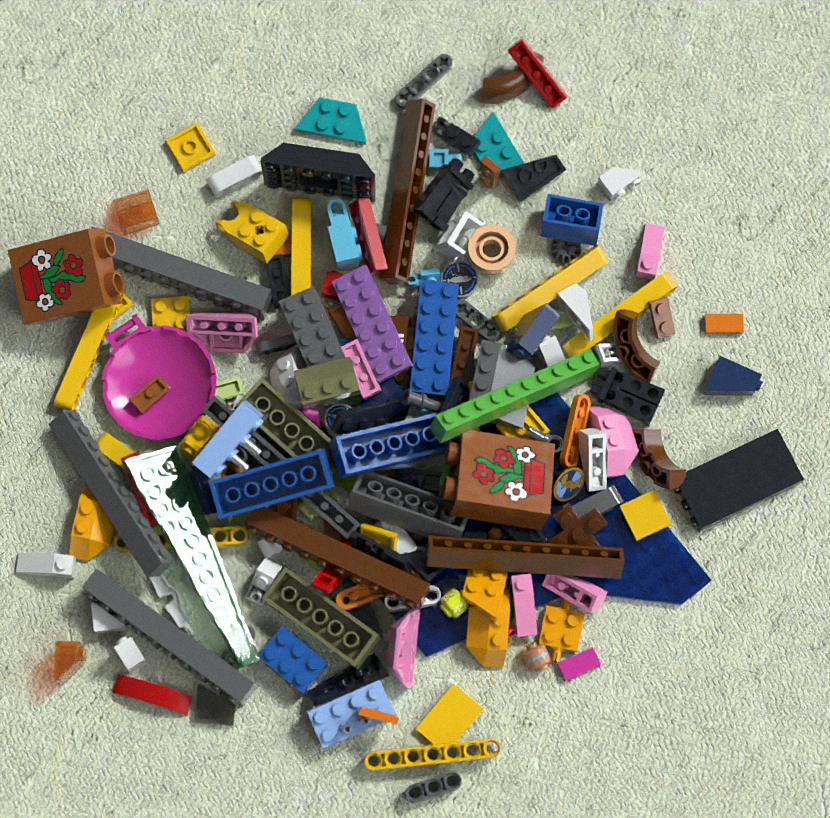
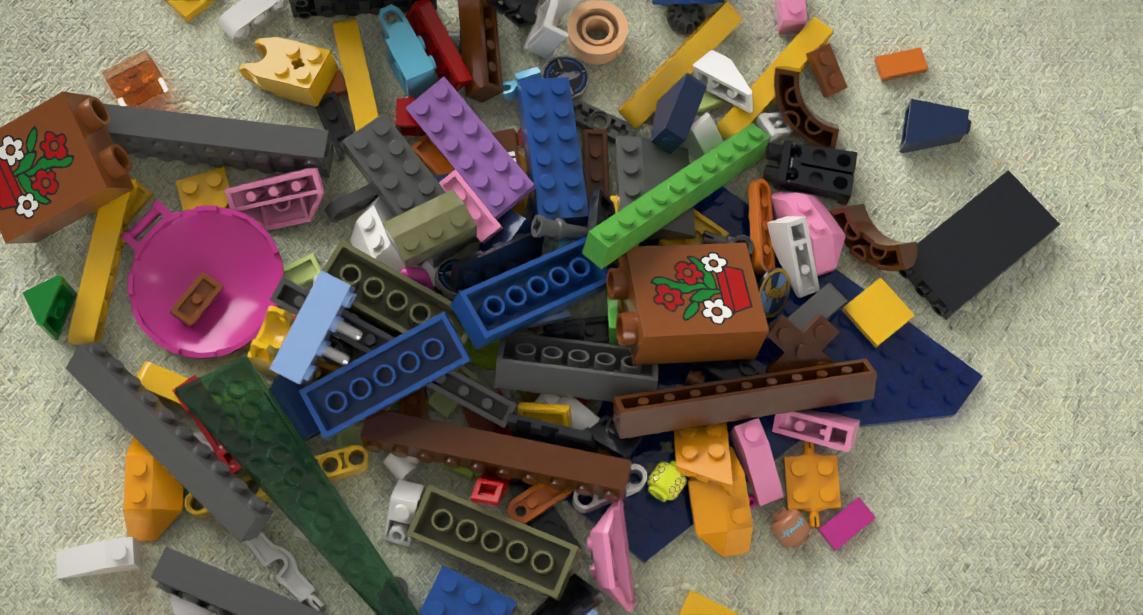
camera: 20 degrees left, 5 degrees down
none -> green slope [22,275,77,341]

